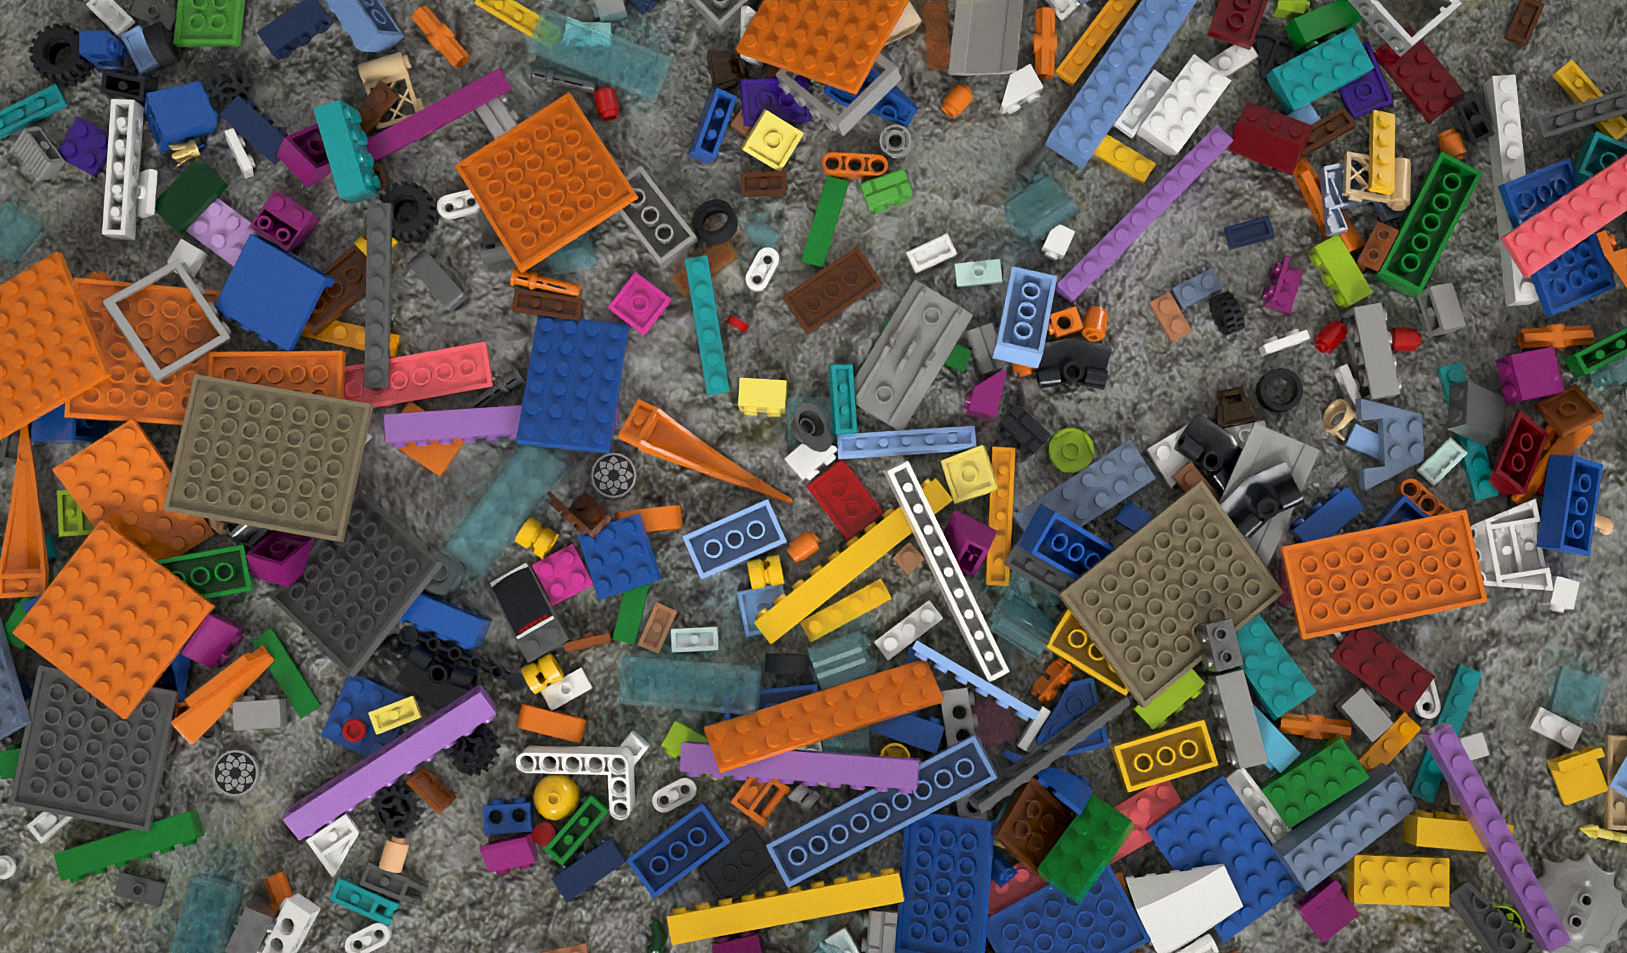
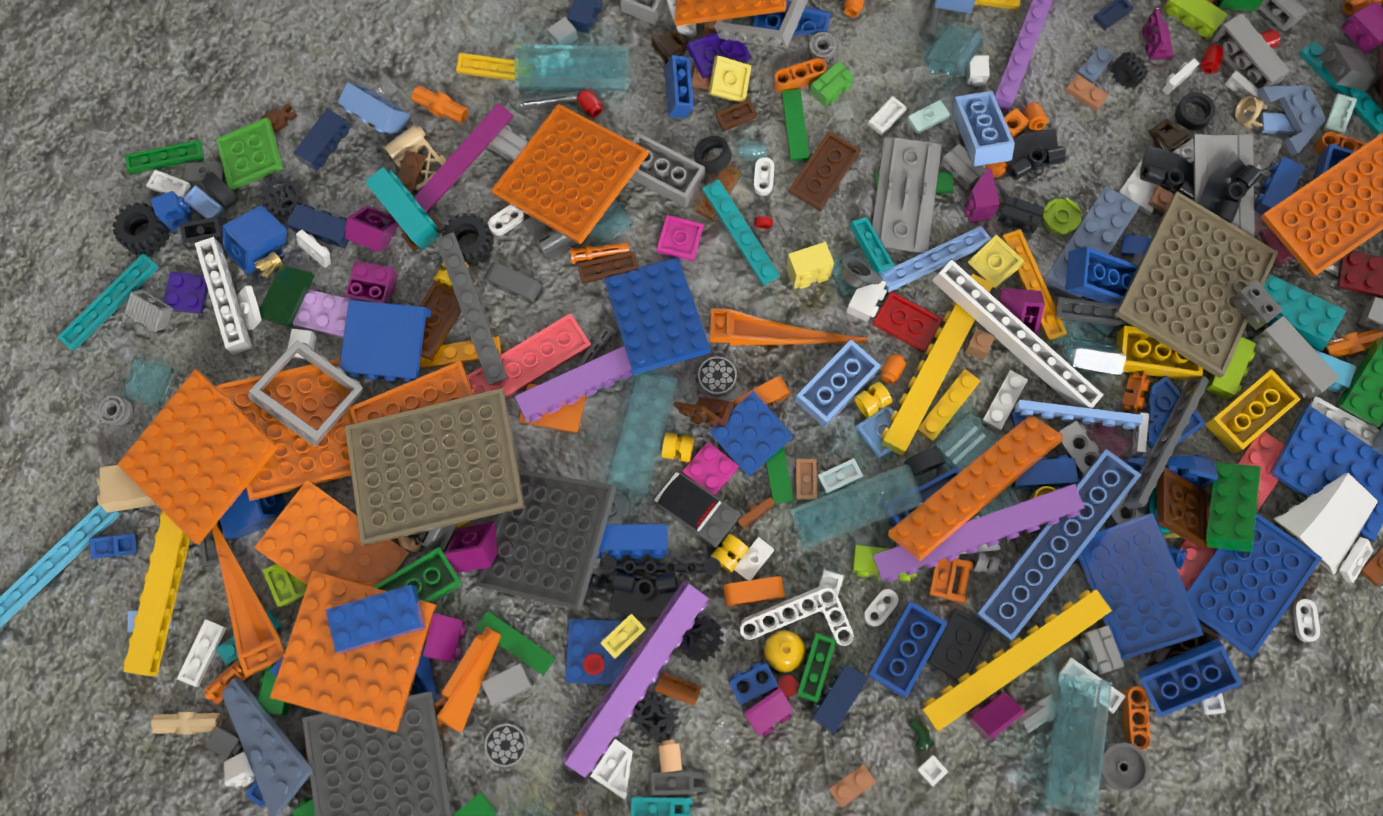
camera: 25 degrees left, 10 degrees down
none -> blue brick [326,585,426,653]

